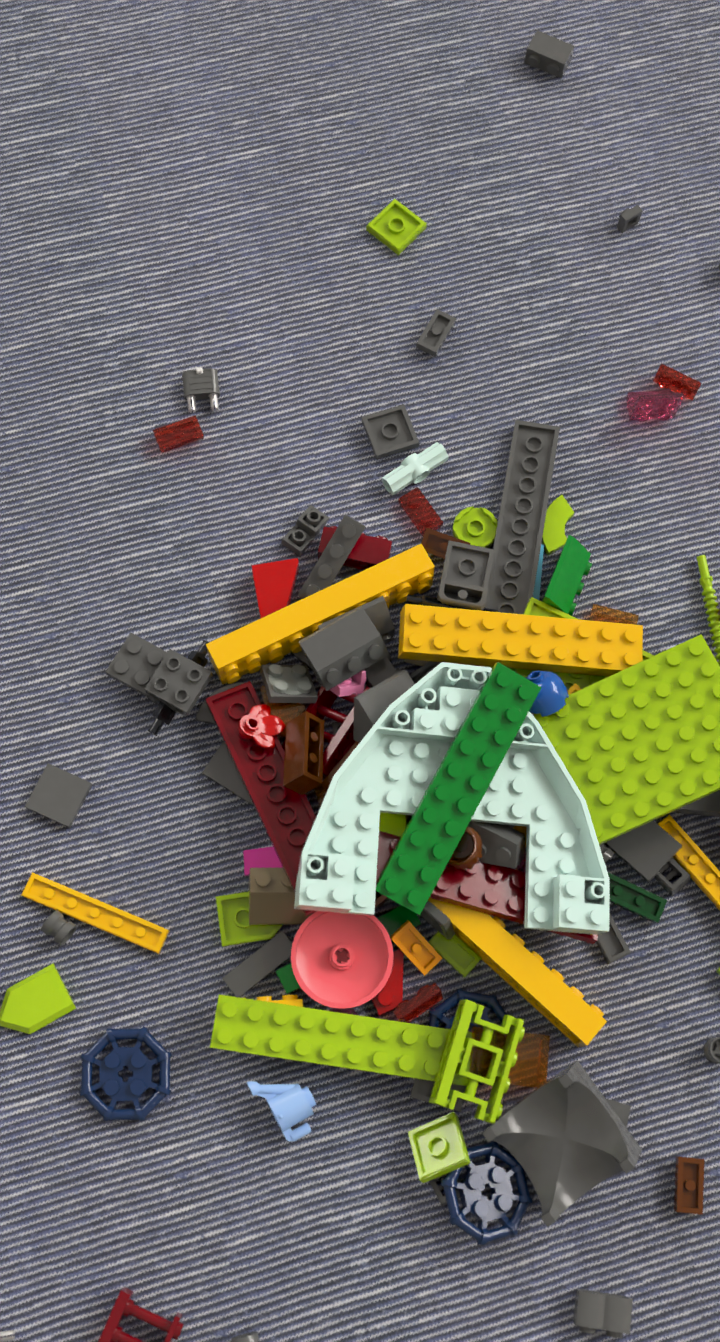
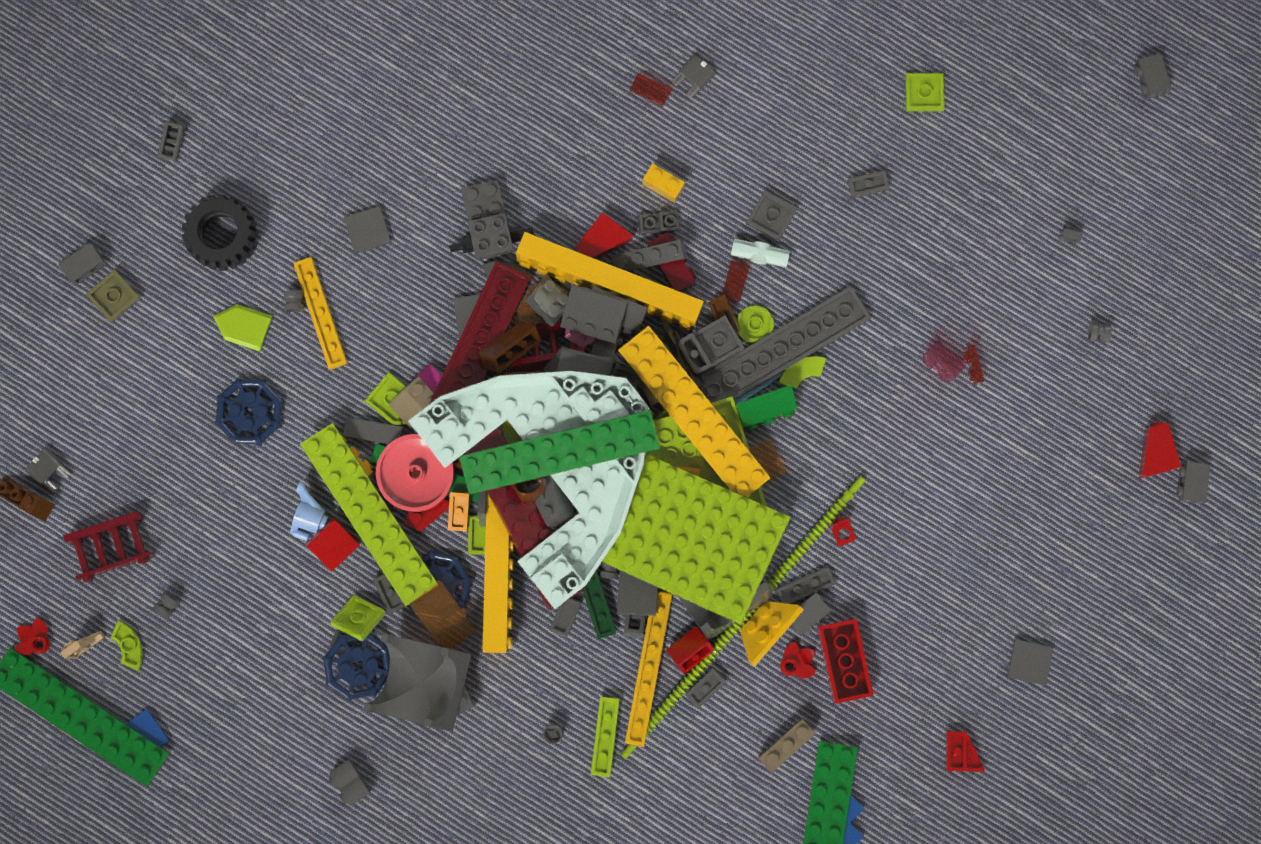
camera: 55 degrees right, 10 degrees up
plate [238,704,286,749] -> none
clear red plate [393,983,443,1023] -> none
lime fence [429,999,525,1124] -> none
blue cylinder [526,671,569,717] -> none
reddish brown plate [674,1156,705,1215] -> none
none -> red tile [305,518,360,572]
none -> yellow brick [643,163,685,203]

